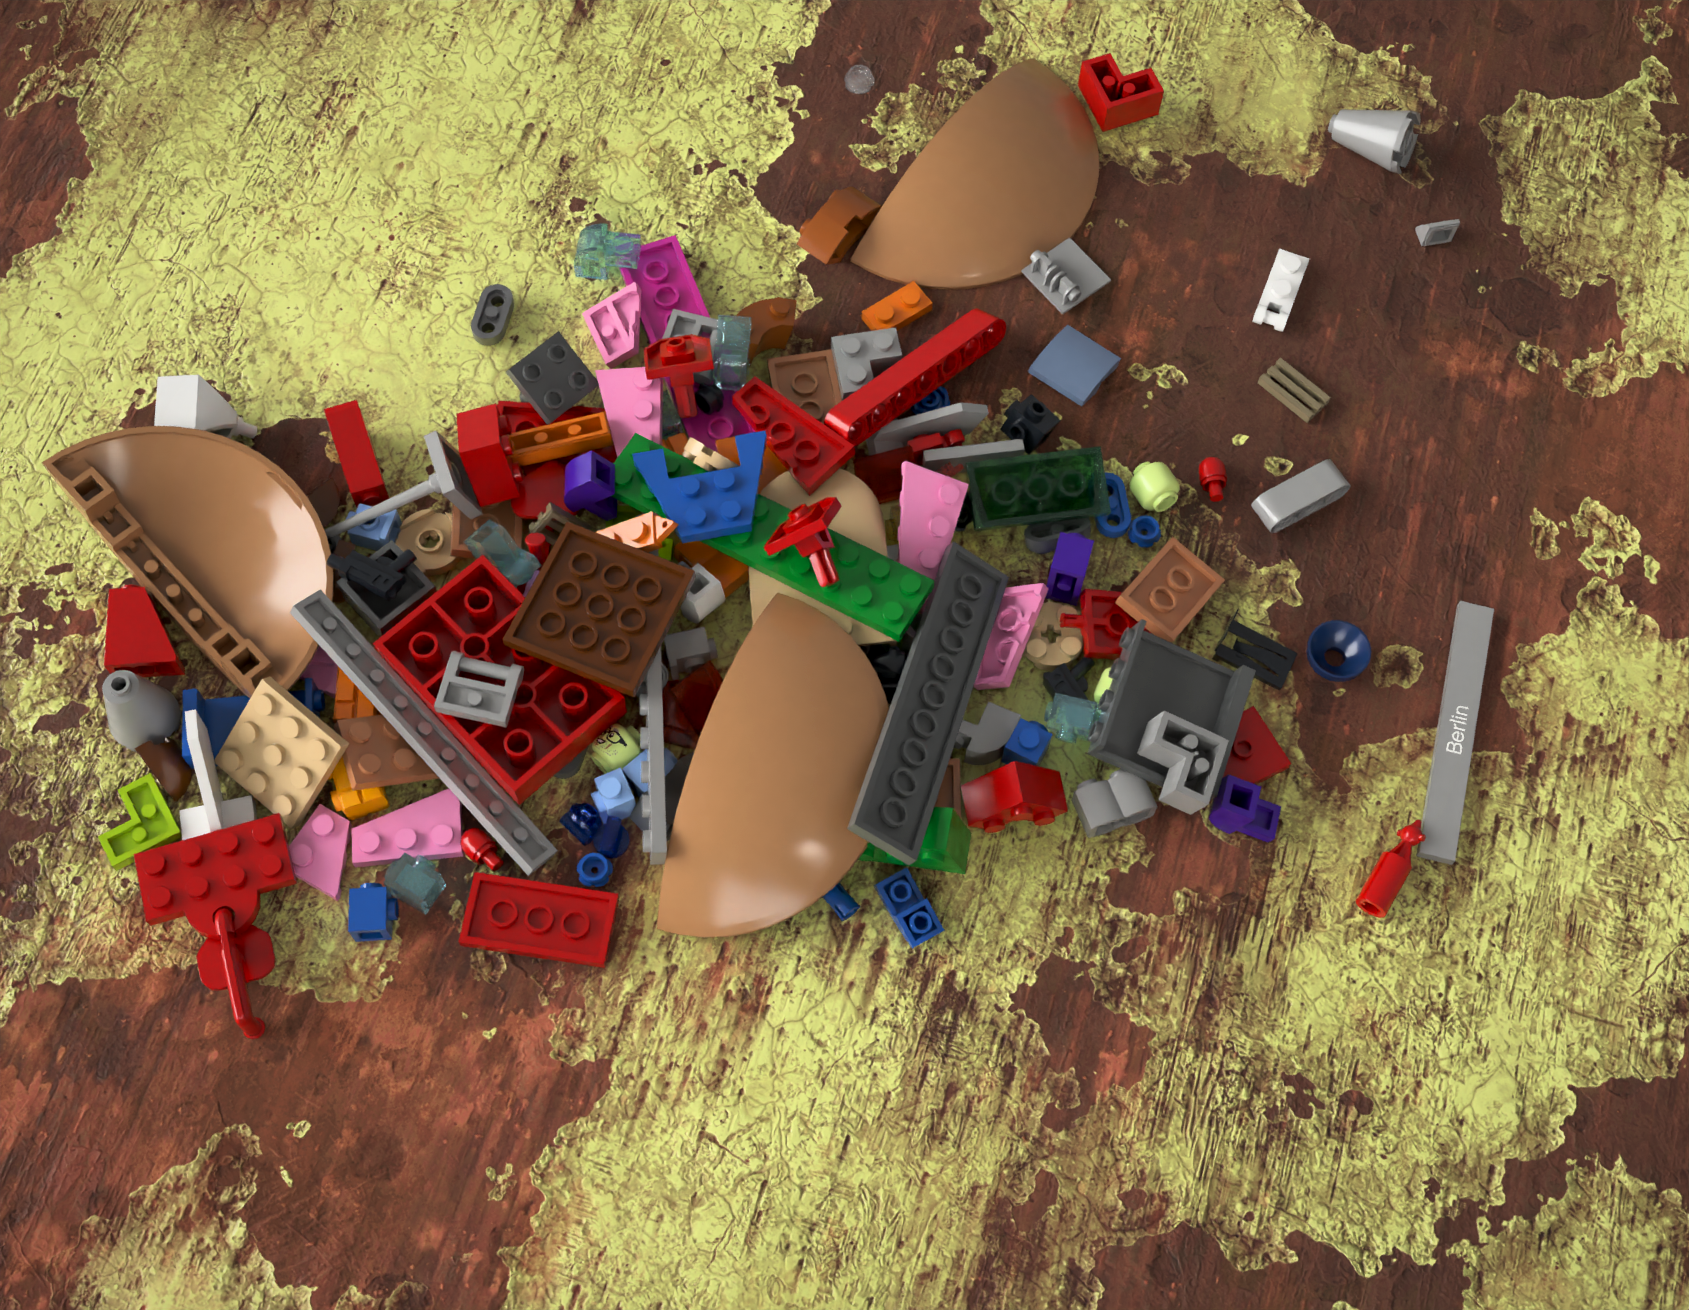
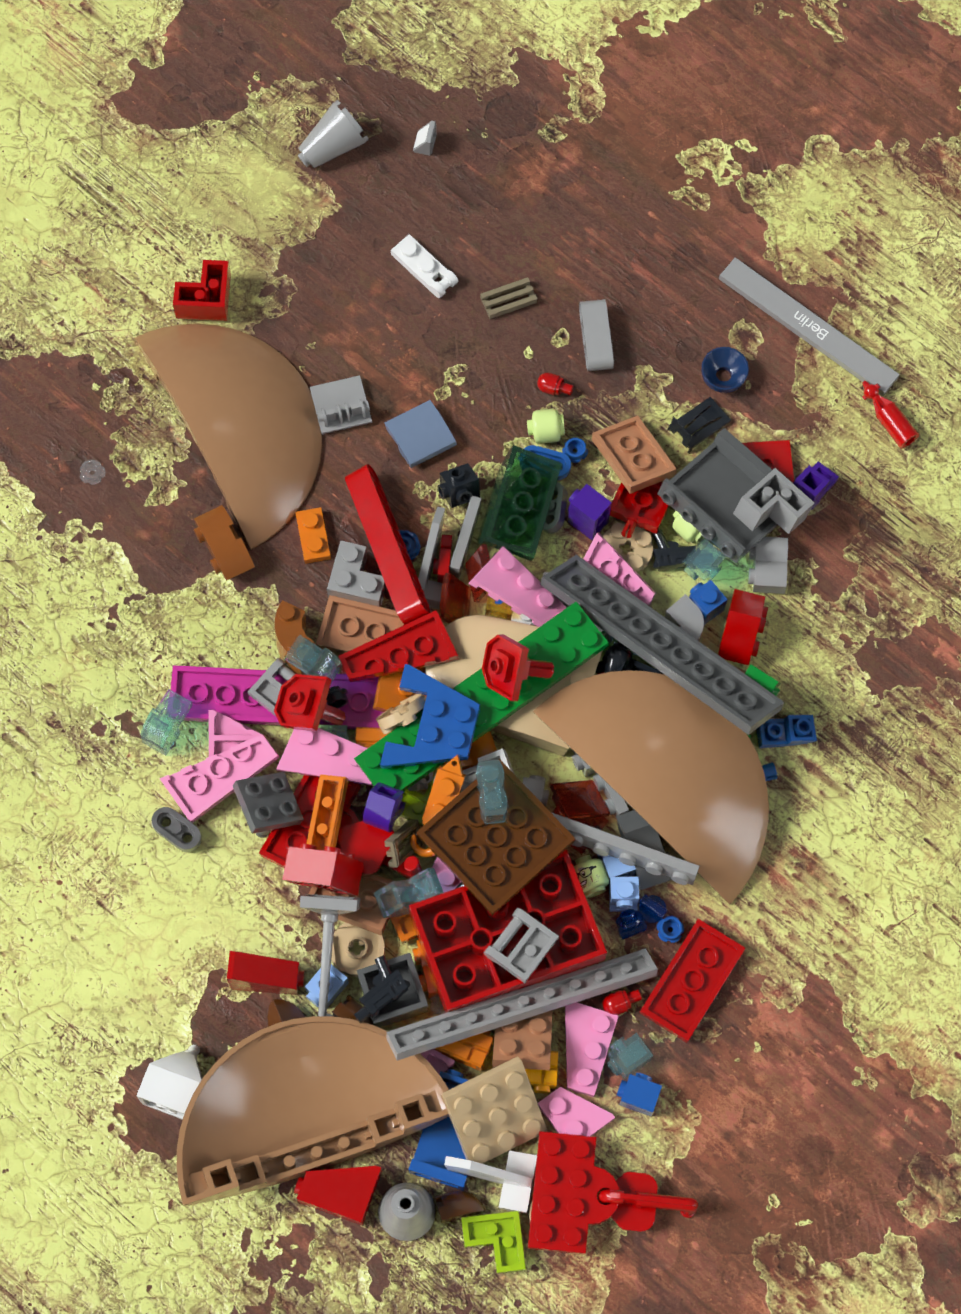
camera: 65 degrees left, 5 degrees up
none -> bright pink wing [160,734,280,823]
none -> clear light blue brick [476,759,508,824]

